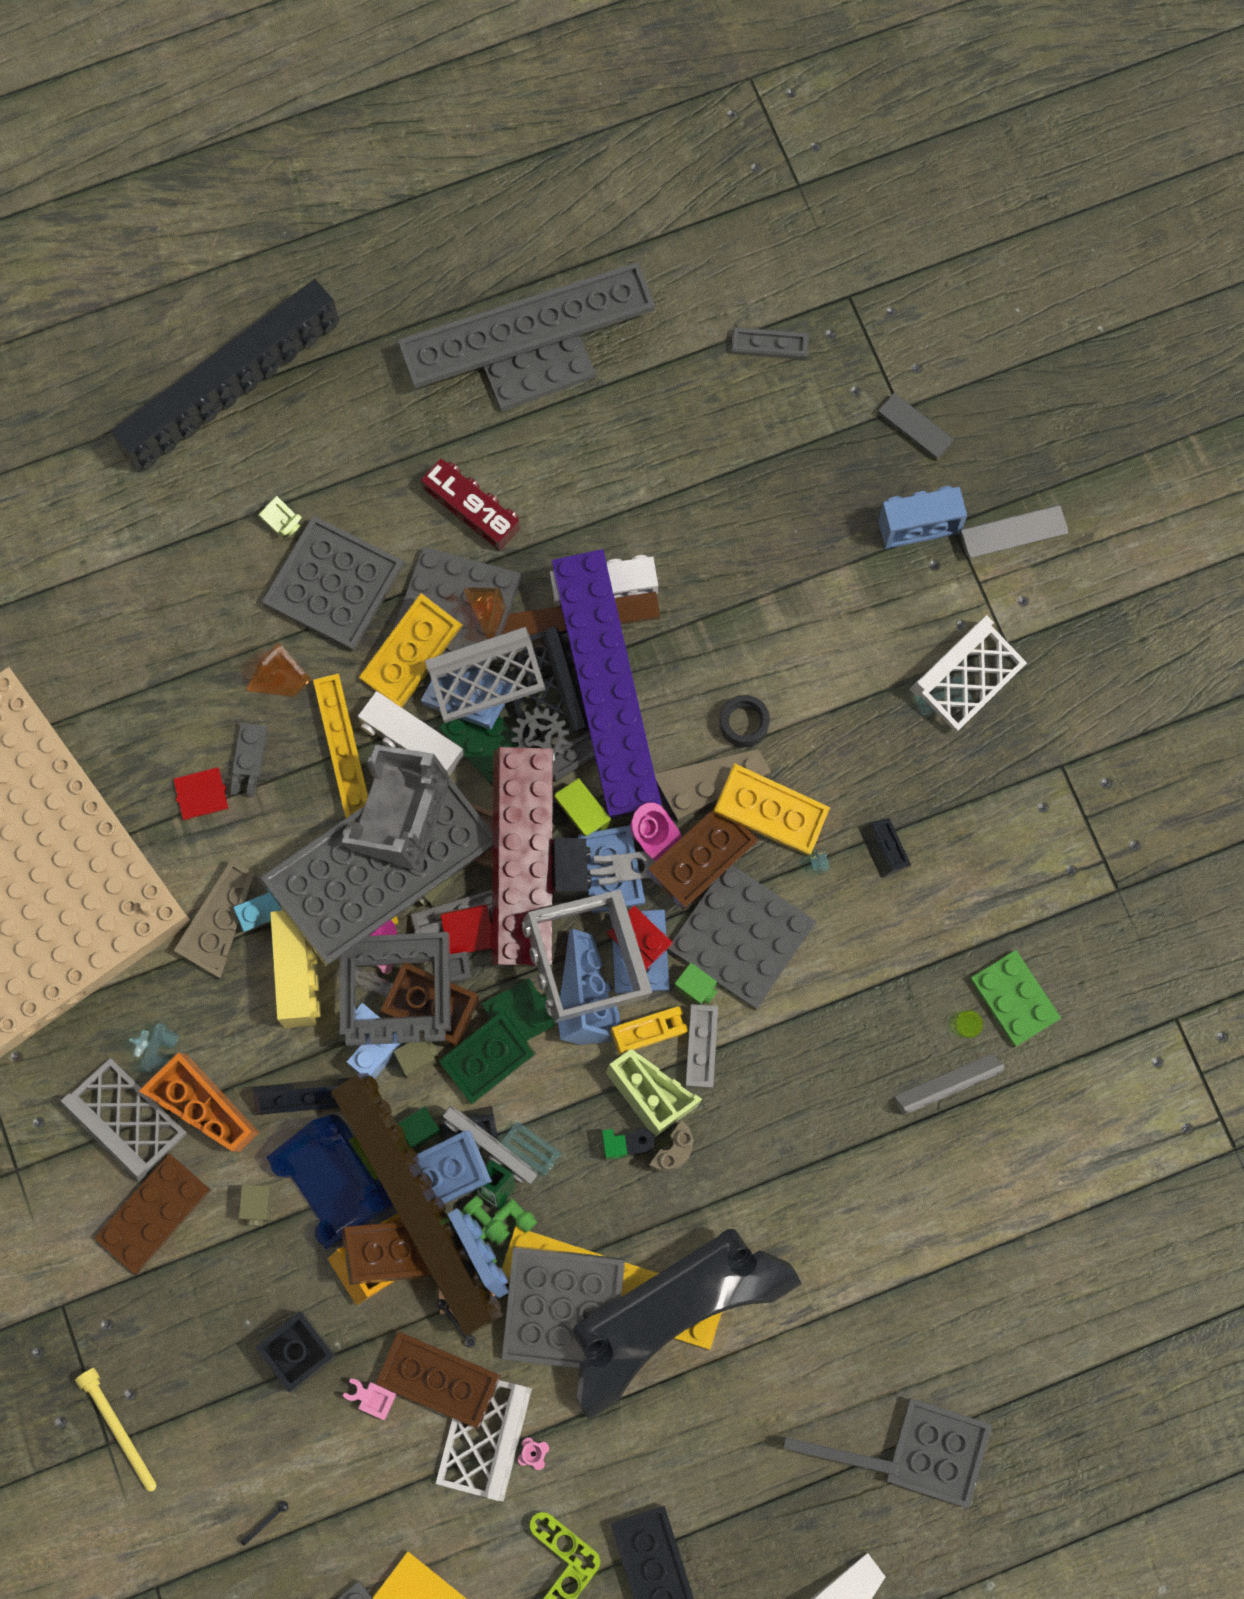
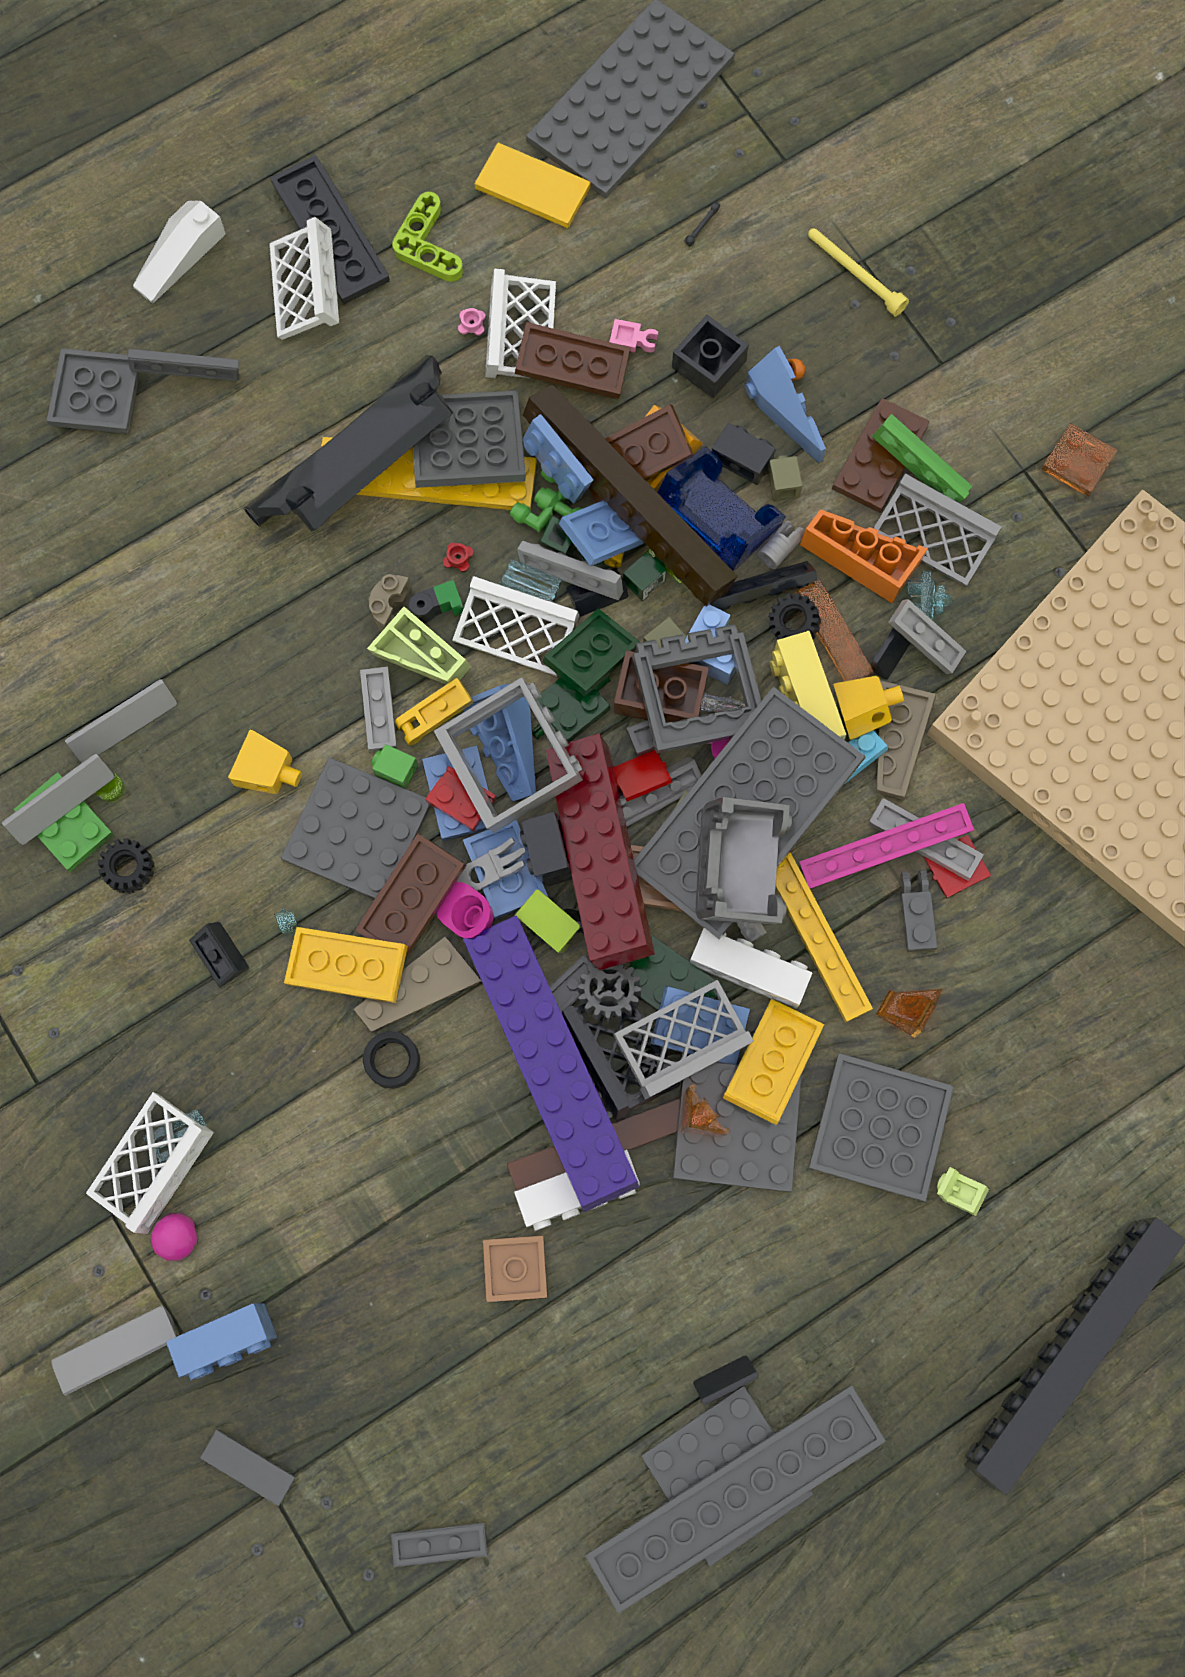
camera: 170 degrees right, 0 degrees up
dark red brick [421,458,520,552] -> none
none -> light grey slope [2,753,114,845]
none -> black tyre [98,838,155,894]
none -> dark pink hair [151,1212,198,1261]
none -> yellow torso [228,730,302,794]
none -> white fence [270,217,339,340]
none -> red plate [443,542,474,572]
none -> white fence [452,576,580,677]
none -> medium nougat plate [483,1236,547,1302]
none -> black slope [693,1356,758,1405]
none -> black brick [711,423,775,485]
none -> medium blue wedge [745,346,826,463]
none -> light grey hinge [757,520,805,569]
none -> black tyre [768,593,821,640]
none -> orange hinge [787,359,806,381]
none -> clear orange tile [796,580,874,681]
none -> dark pink plate [800,803,974,889]
none -> yellow torso [833,676,904,740]
none -> light grey plate [868,798,984,881]
none -> black slope [870,627,911,680]
none -> bright green fence [872,414,972,503]
none -> light grey plate [888,599,966,674]

